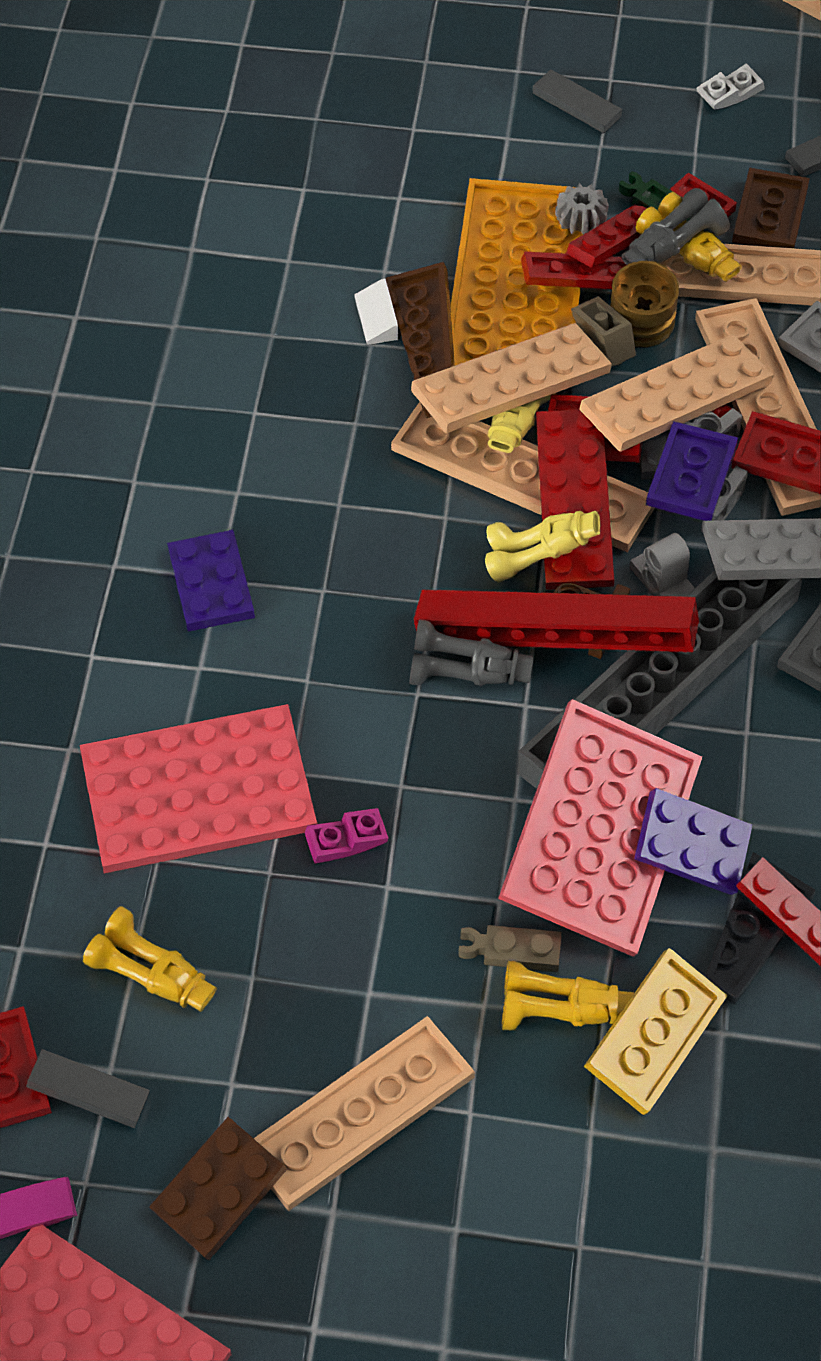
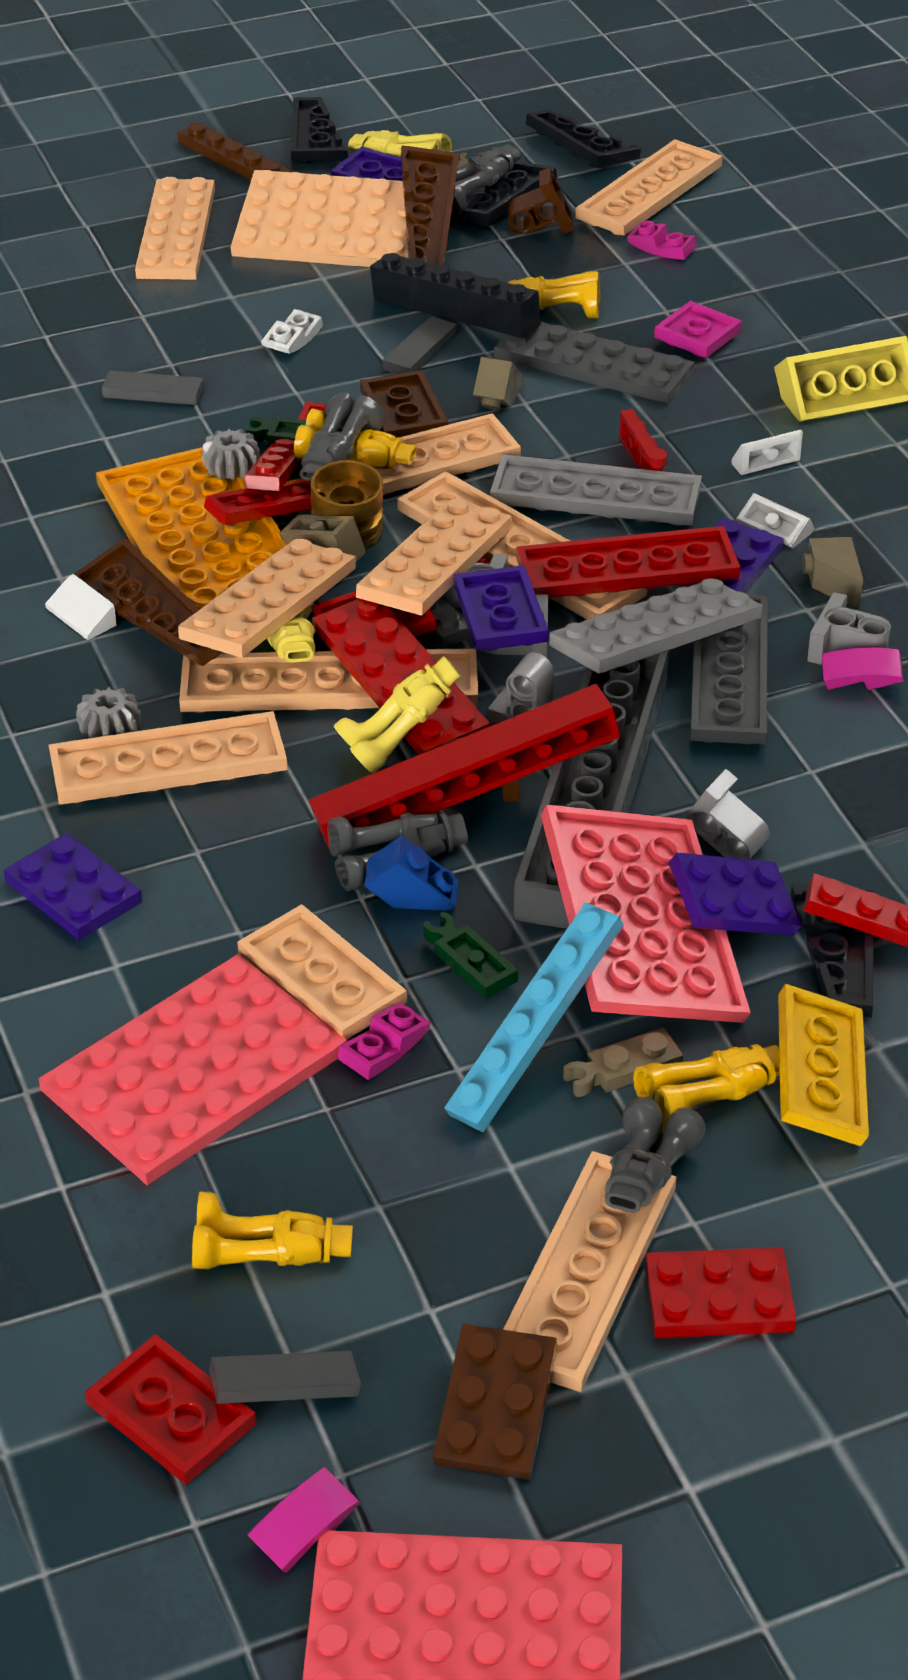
camera: 30 degrees left, 15 degrees down
none -> light nougat plate [48,711,288,805]
none -> light grey gear [76,686,141,739]
none -> light nougat plate [237,904,407,1040]
none -> blue slope [364,835,459,911]
none -> dark green plate [423,912,518,1000]
none -> medium azure plate [444,902,624,1133]
none -> dark grey piece [605,1097,705,1213]
none -> red plate [645,1247,796,1338]
none -> light grey tile [684,769,770,859]

